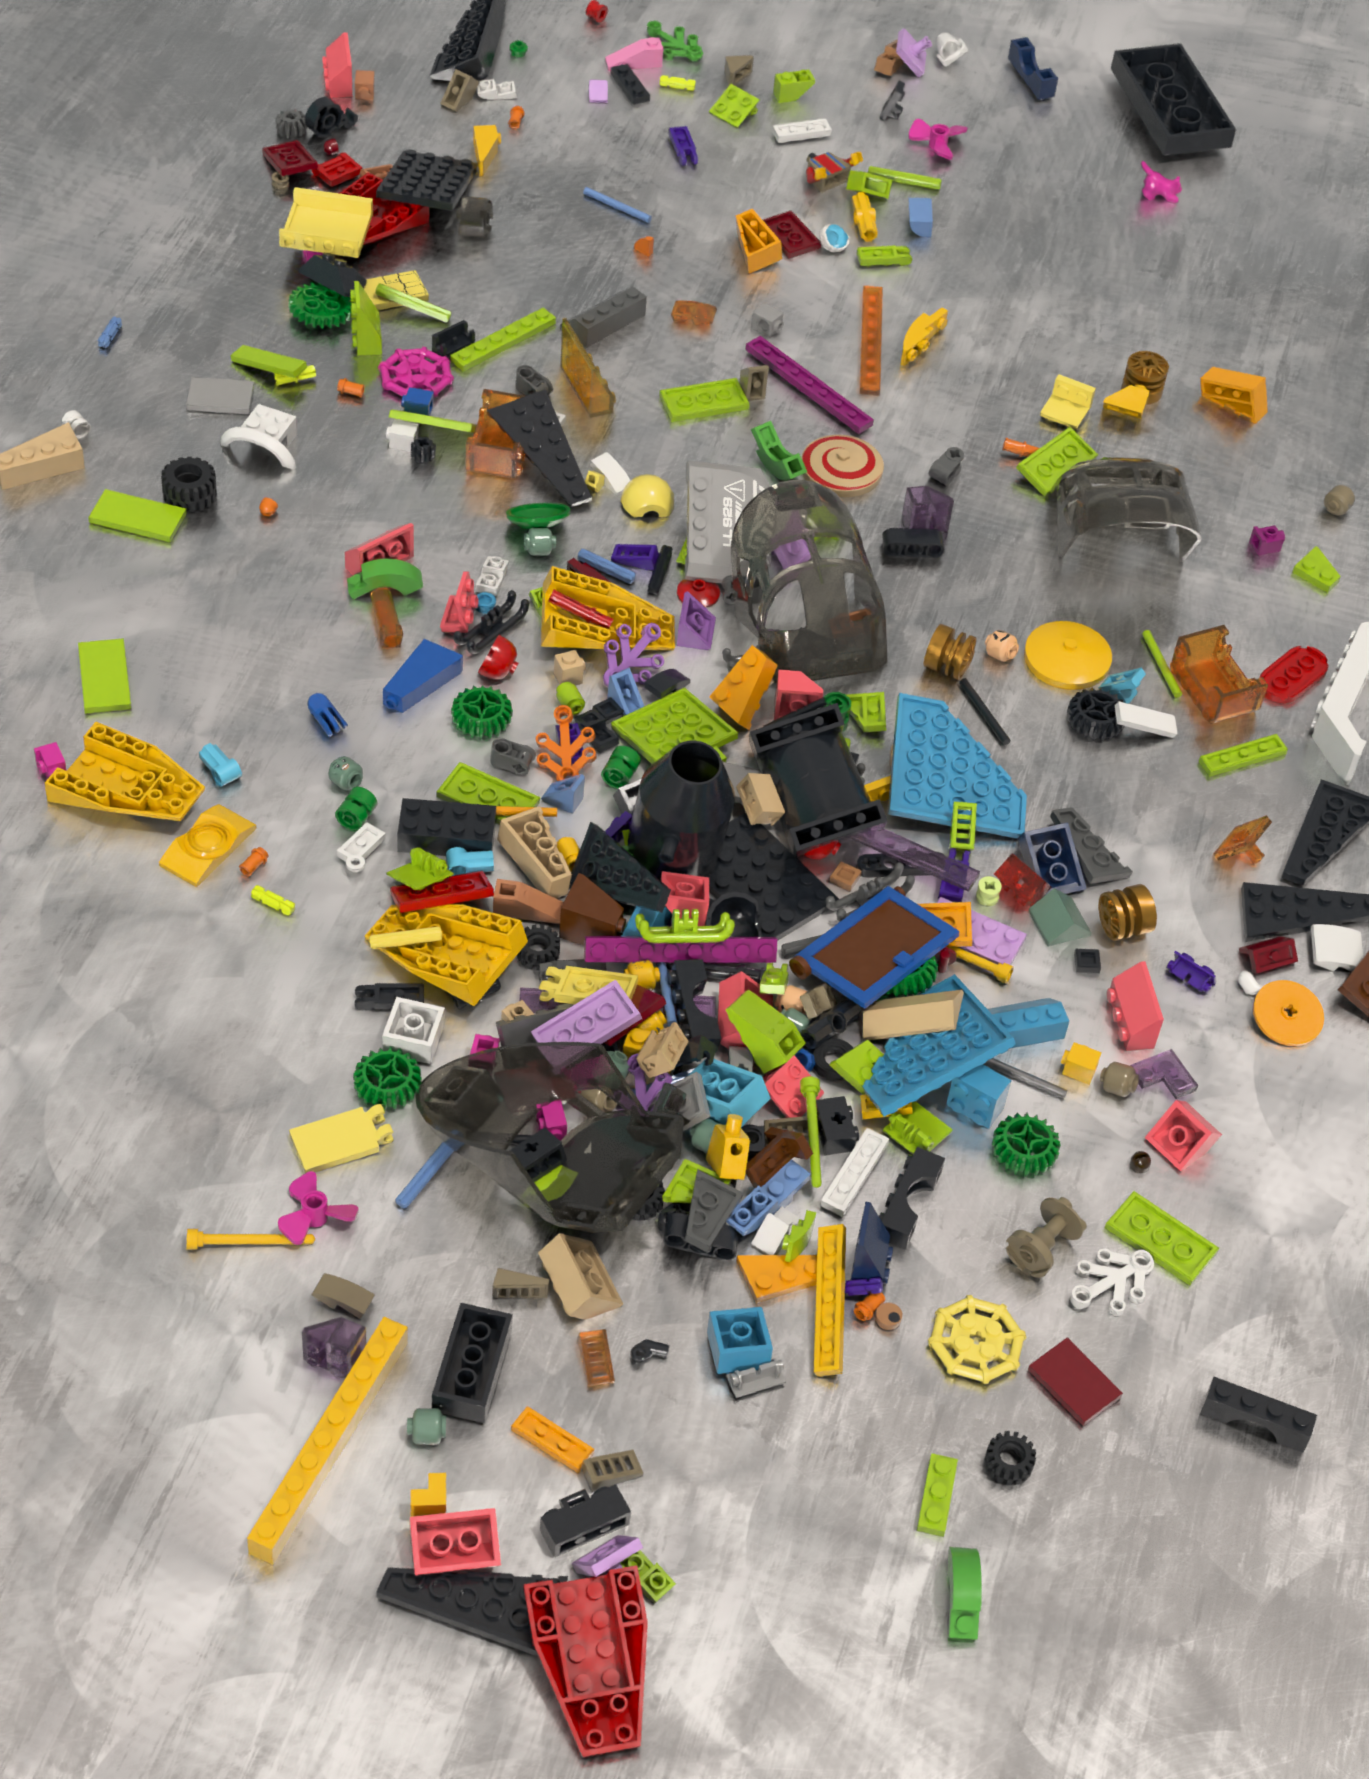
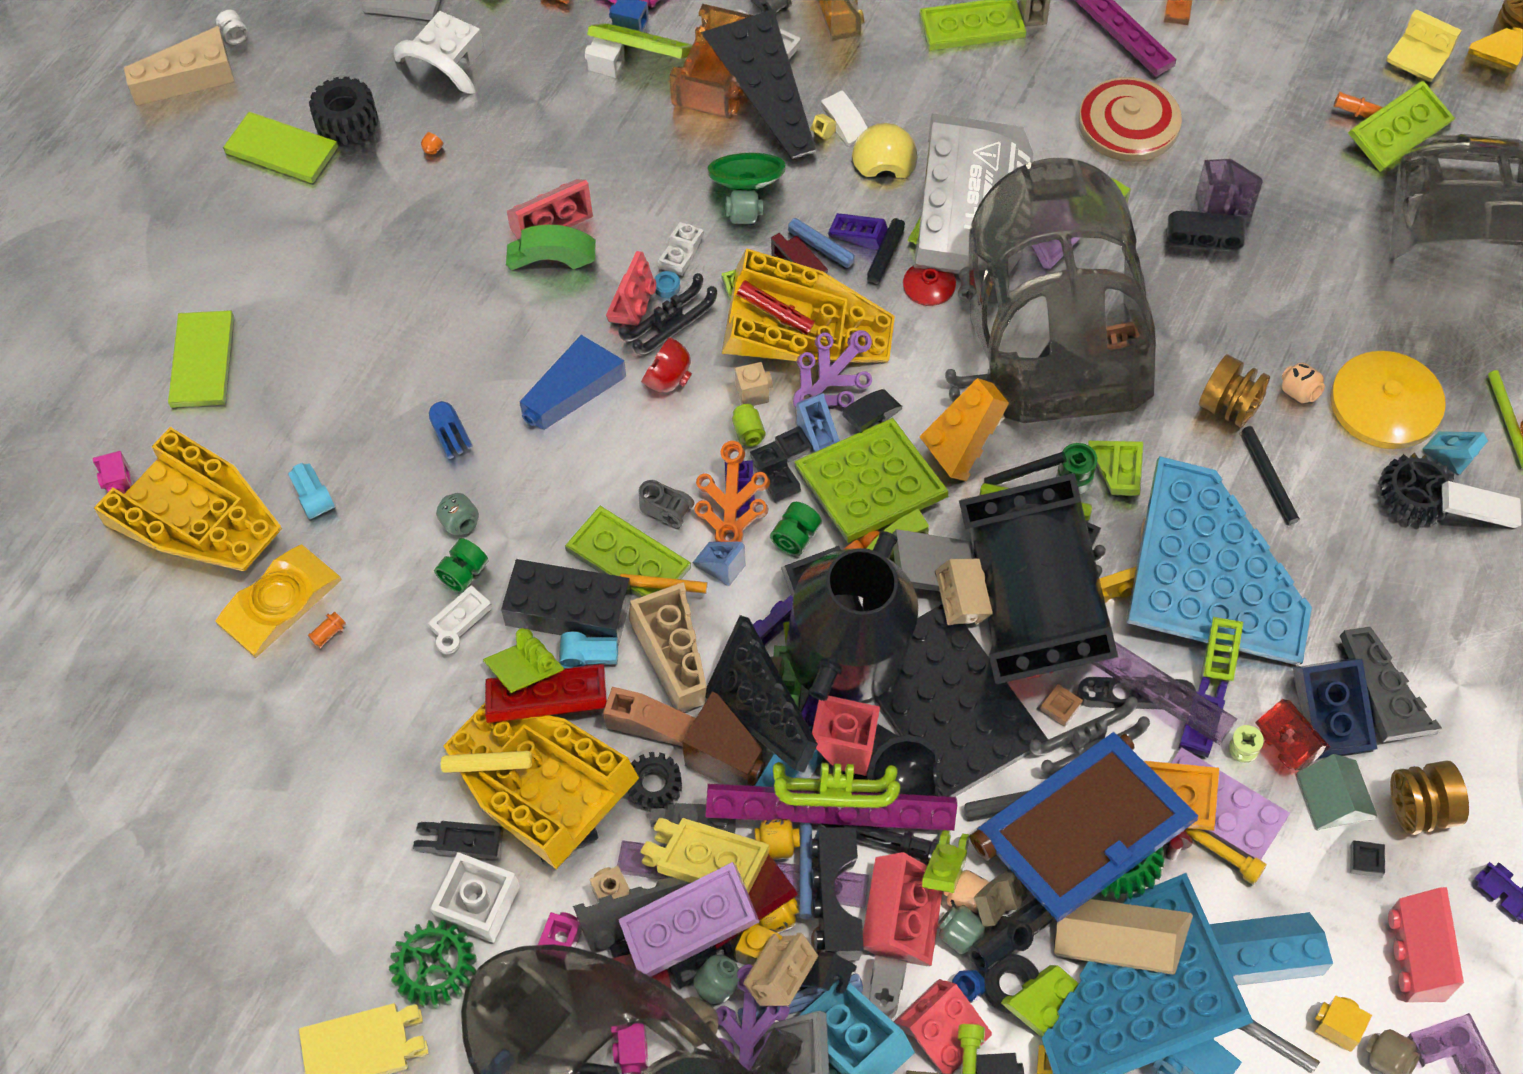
camera: 15 degrees right, 10 degrees up
neon yellow axle [251,885,295,916] -> none
clear orange piece [370,588,403,648] -> none
black gear [411,436,436,464] -> none
green gear [451,685,513,739] -> none
yellow brick [557,837,580,872] -> none
medium lavender slope [677,591,716,650] -> none
lime slope [725,990,806,1073] -> none
bright green arch [751,421,807,480] -> none
coral slope [774,670,823,720] -> none
dark grey piece [928,447,964,486] -> none

